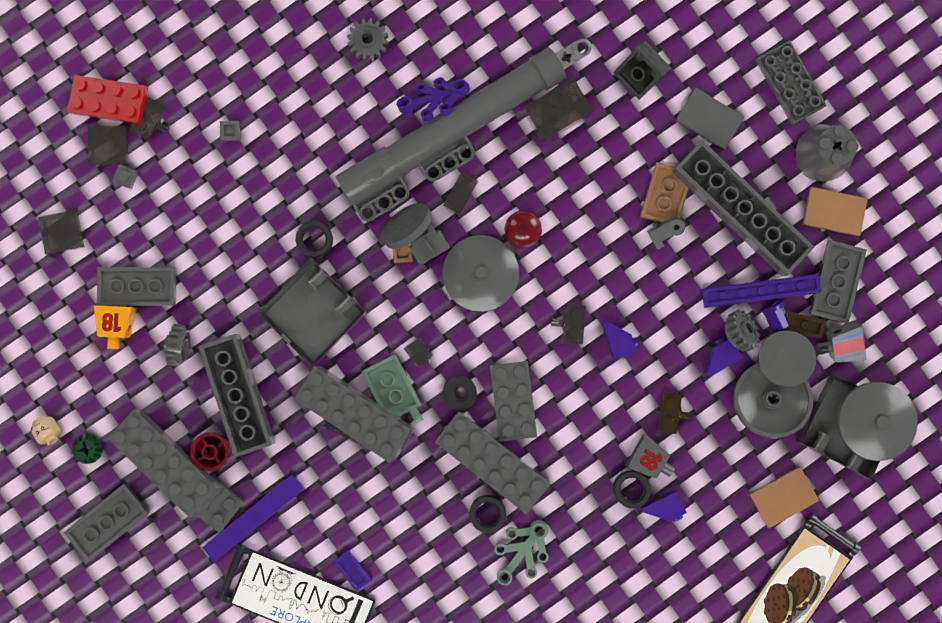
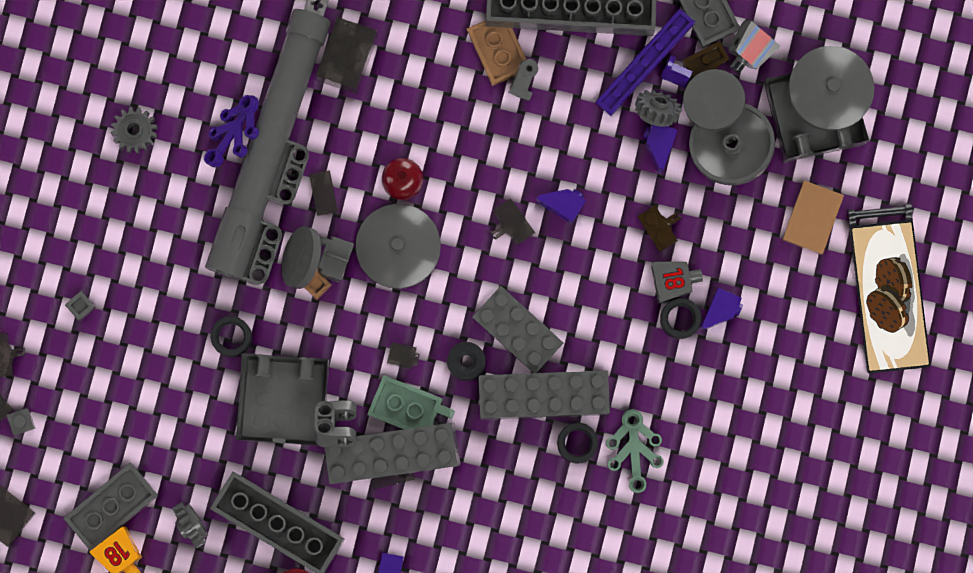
camera: 45 degrees left, 5 degrees down
none -> dark grey piece [314,401,357,447]

